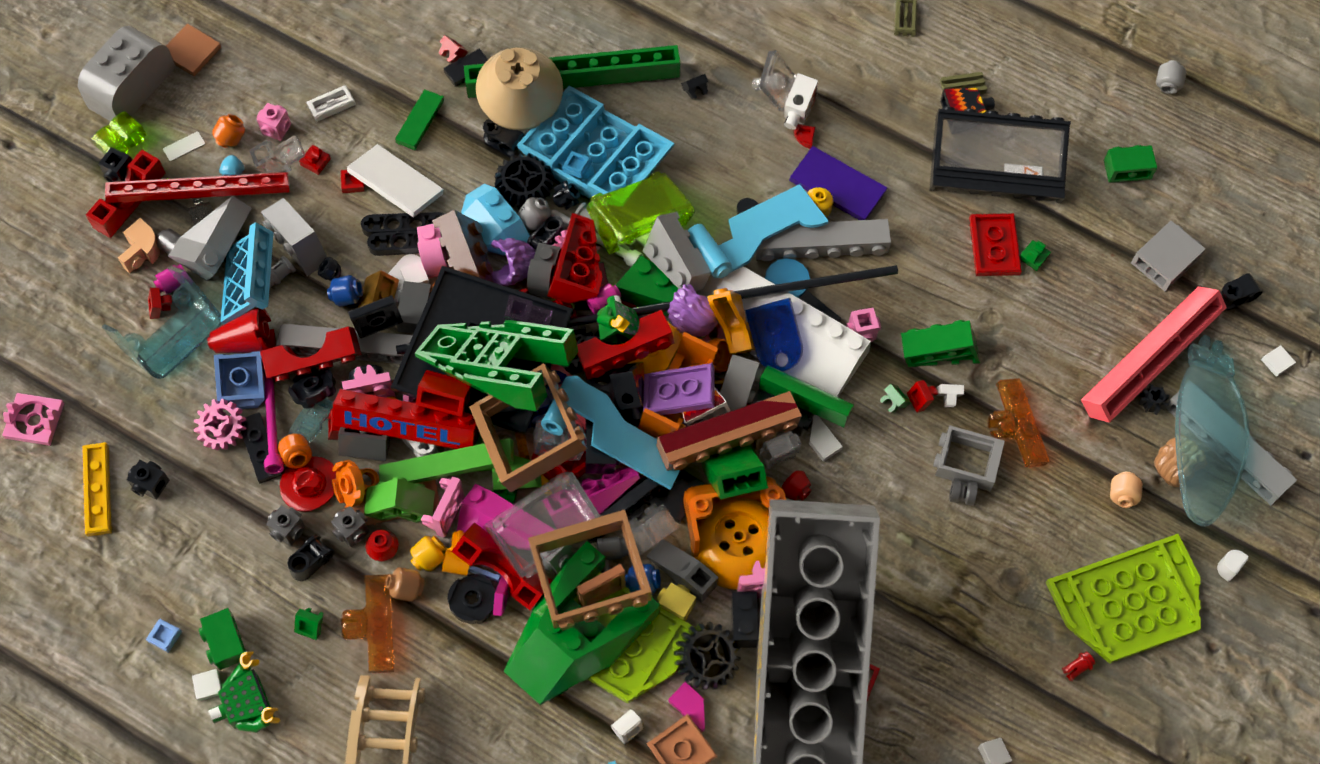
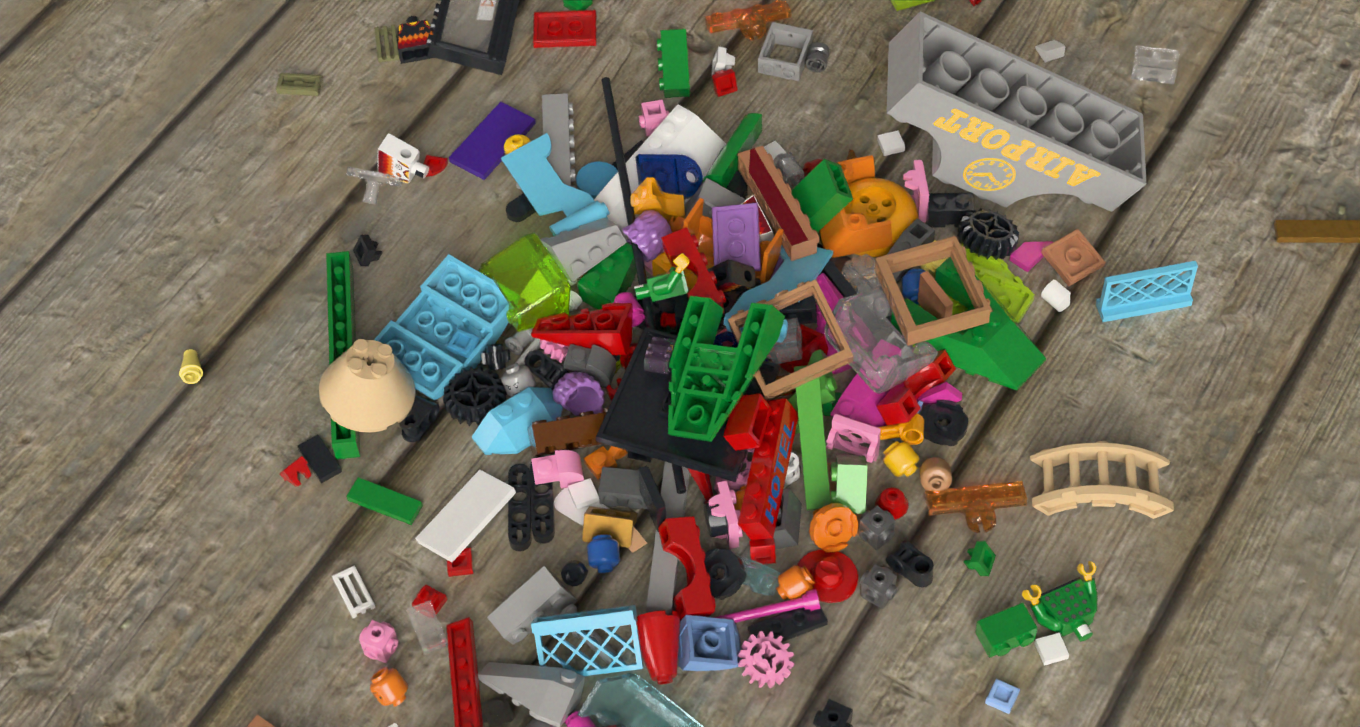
camera: 85 degrees left, 10 degrees down
medium azure piece [219,155,245,176] -> none
tile [880,384,912,413] -> none

